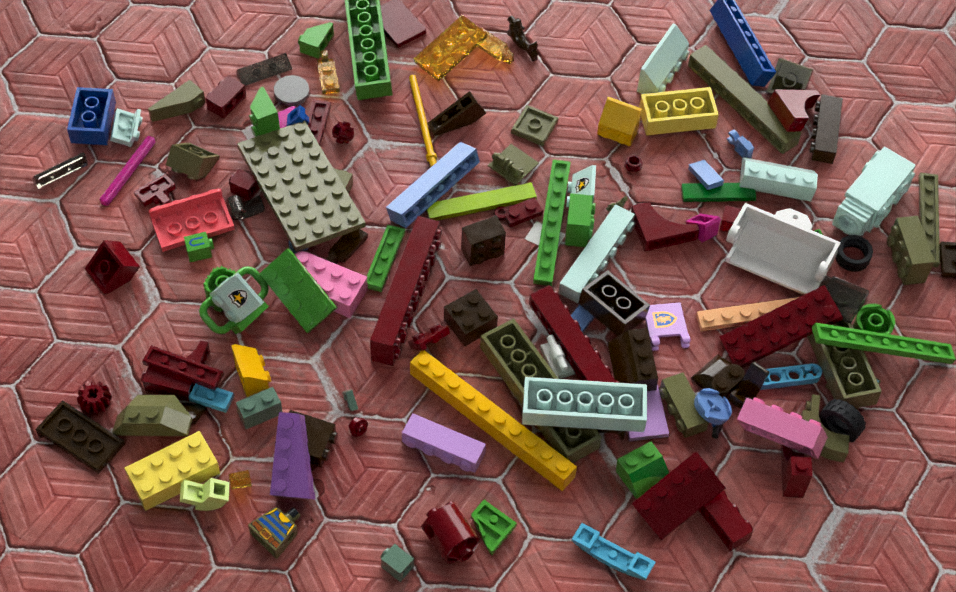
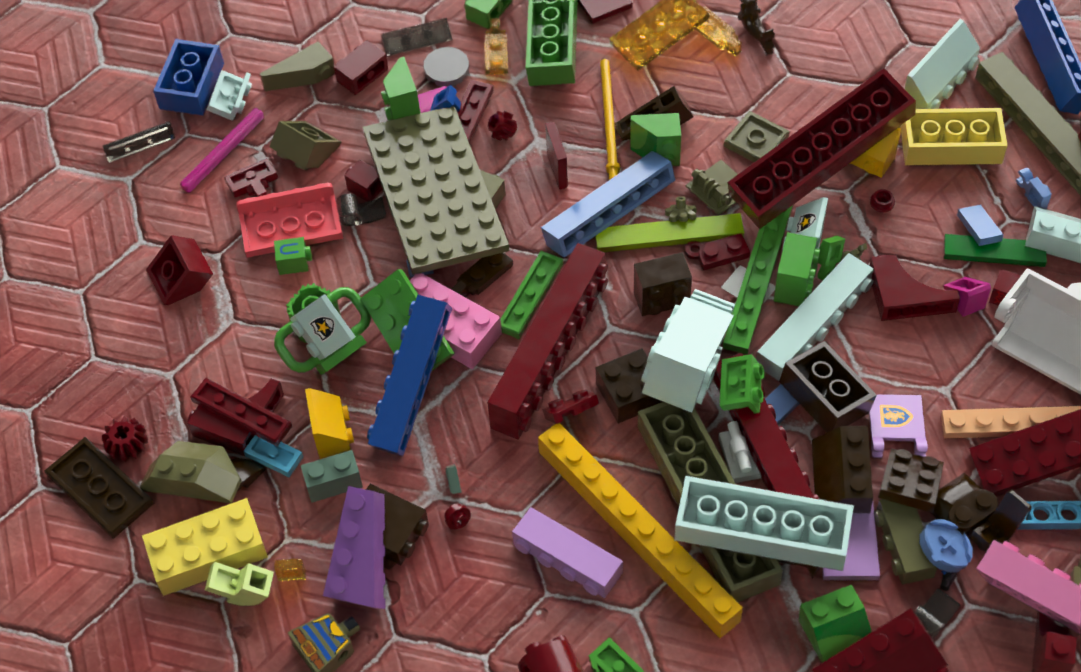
camera: 15 degrees right, 0 degrees up
none -> blue brick [367,294,452,457]
none -> dark red tile [545,122,568,190]
none -> bright green slope [630,113,681,166]
none -> light aqua piece [641,289,735,413]
none -> olive plant [665,196,697,222]
none -> bright green bracket [719,354,764,413]
none -> dark red brick [727,68,916,229]
none -> bright green plate [817,235,845,280]
none -> dark brown plate [878,448,944,513]
none -> clear smoke panel [914,589,960,640]

